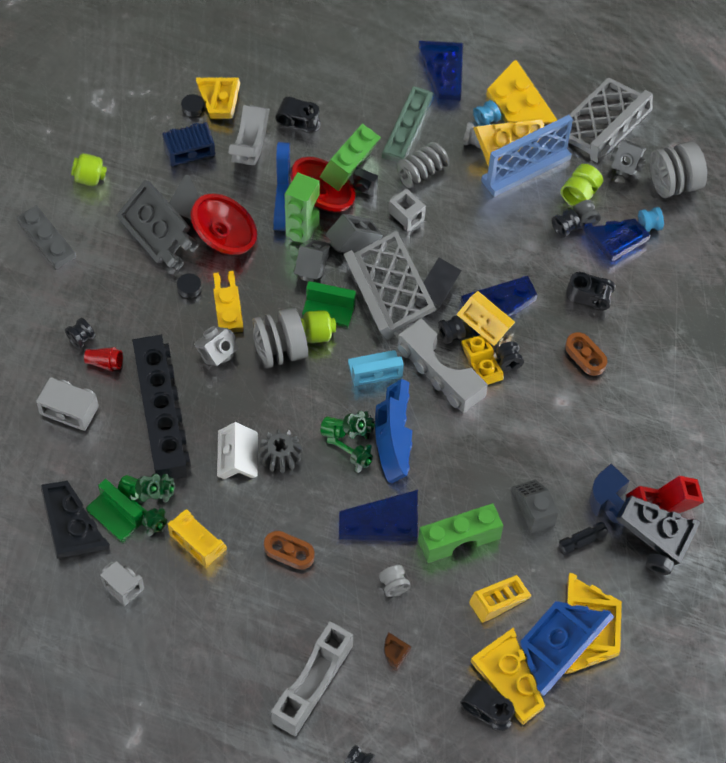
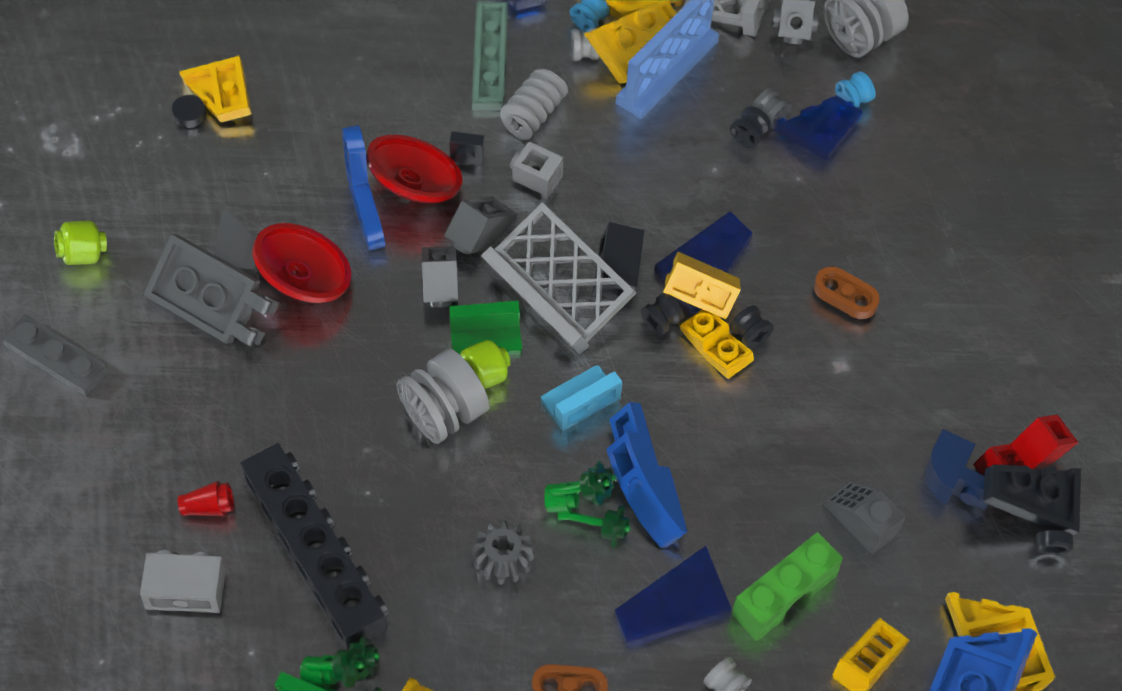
camera: 20 degrees left, 0 degrees up
black wheel [65,318,96,349] -> none
dark blue brick [162,122,216,166] -> none
black tile [177,273,202,298] -> none
light grey brick [194,326,239,366] -> none
yellow hinge [213,271,244,333] -> none
white panel [217,422,258,479] -> none
light grey arch [228,105,270,165] -> none
black piece [275,96,321,133] -> none
bright green arch [285,172,320,243] -> none
bright green arch [320,123,381,191] -> none
light grey arch [398,318,488,413] -> none
black axle [559,522,608,554] -> none
lime wheel [561,164,603,206] -> none
black piece [566,272,615,310] -> none

